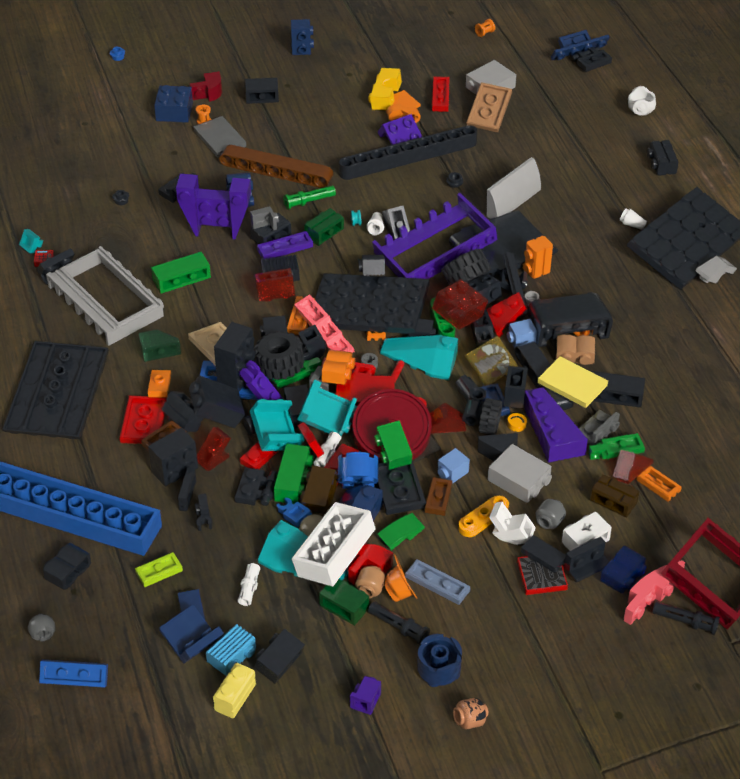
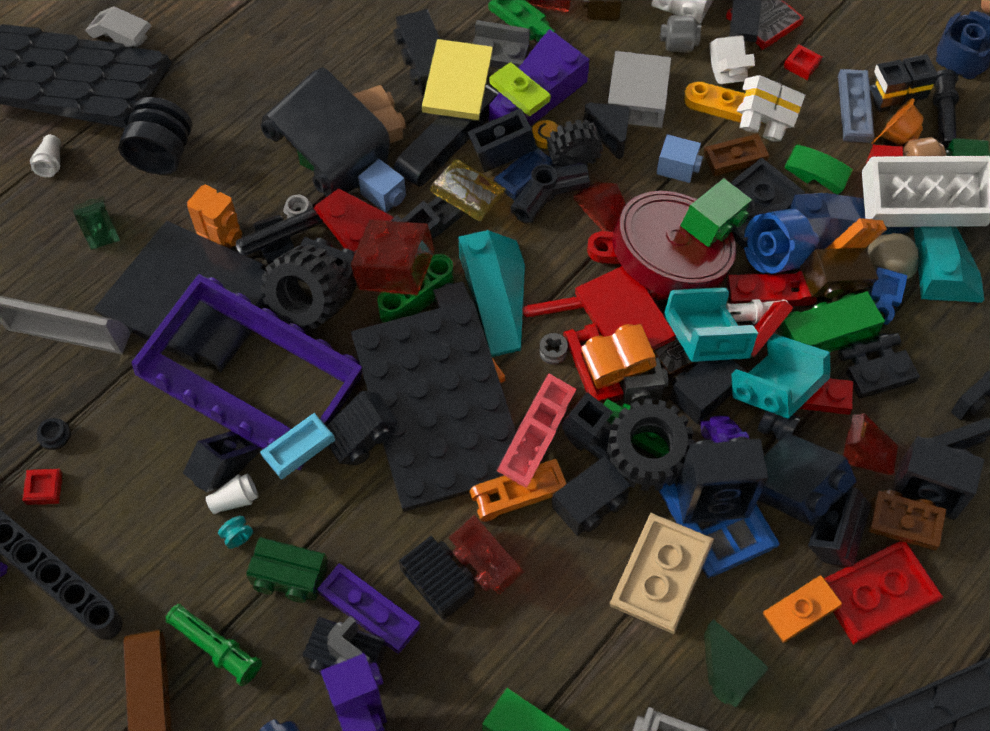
camera: 120 degrees left, 15 degrees up
none -> red tile [22,469,63,505]
none -> clear green slope [73,196,120,250]
none -> black wheel [118,97,193,175]
none -> medium azure tile [260,413,335,480]
none -> lime plate [490,62,551,117]
none -> white hips [736,75,805,142]
none -> red tile [783,45,823,80]
none -> orange tile [826,218,887,249]
none -> black hips [870,54,939,113]

